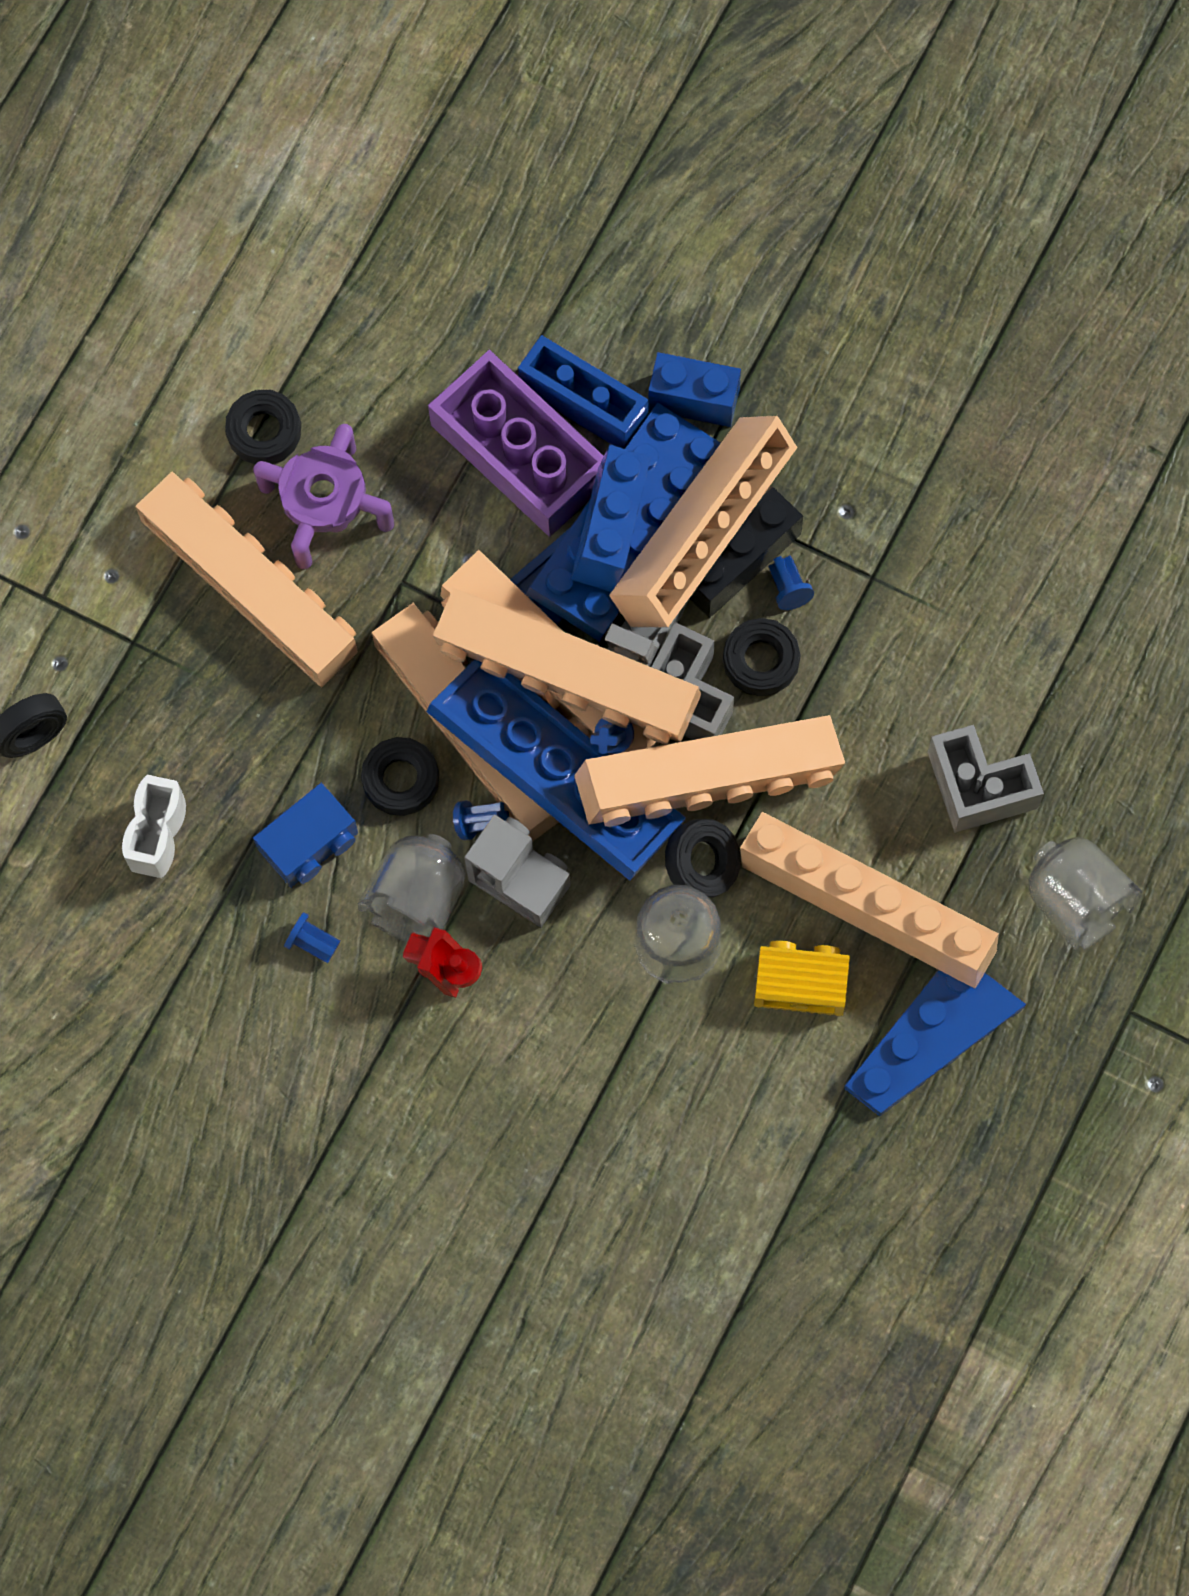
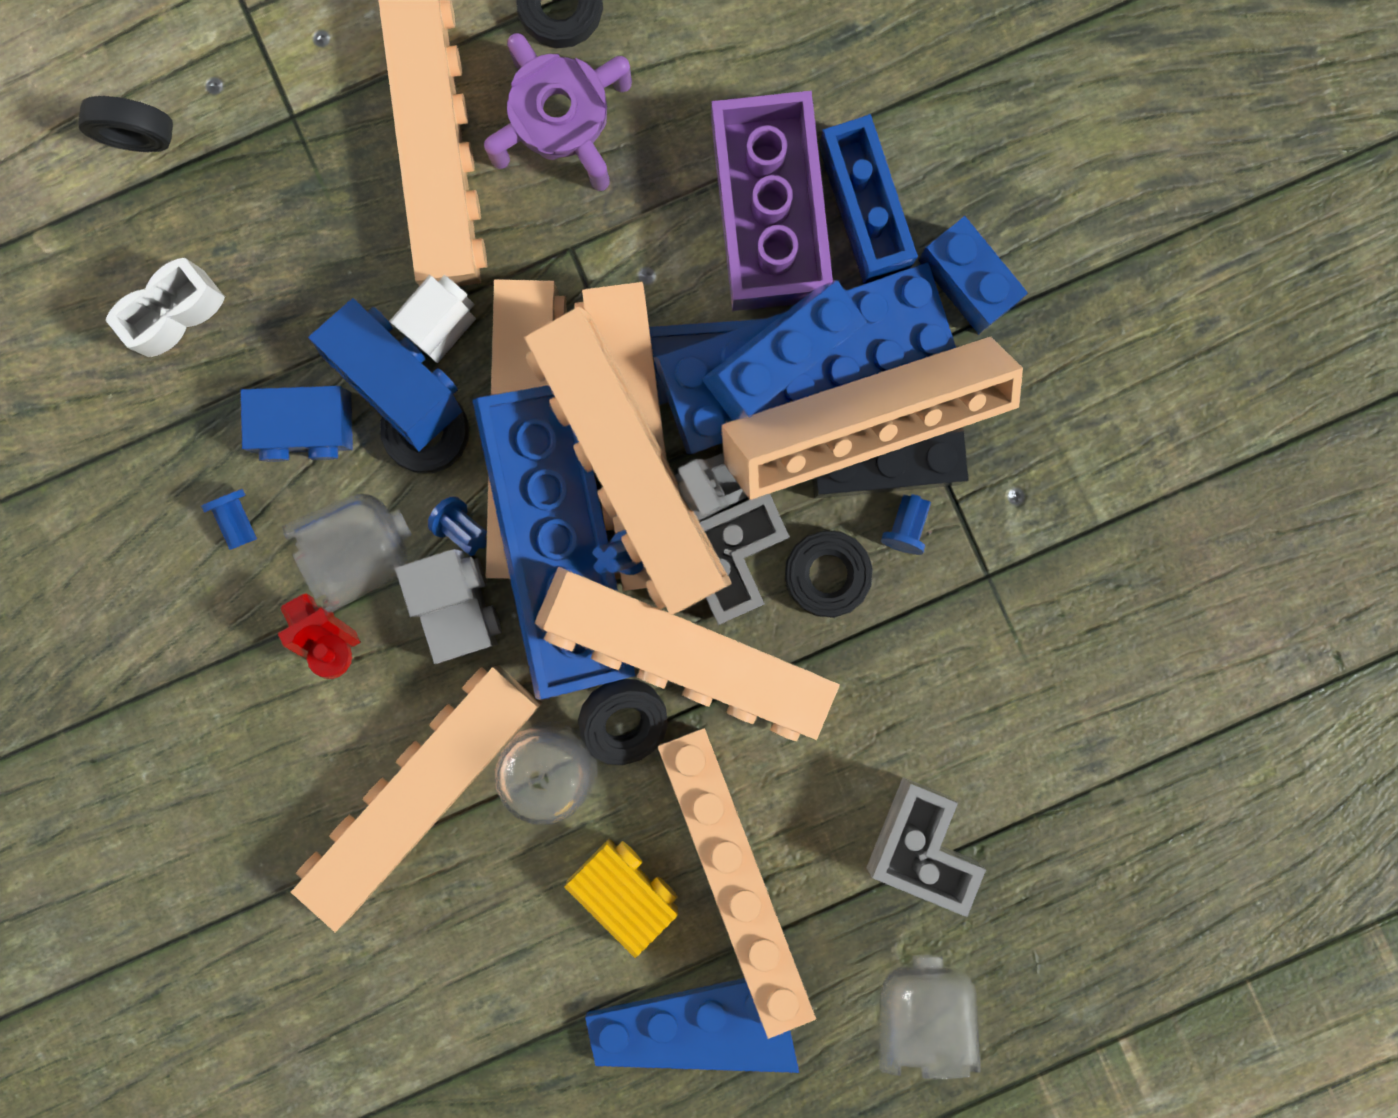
camera: 35 degrees right, 15 degrees up
none -> light nougat brick [291,665,542,932]
none -> blue brick [308,298,462,452]
none -> white brick [390,275,476,363]

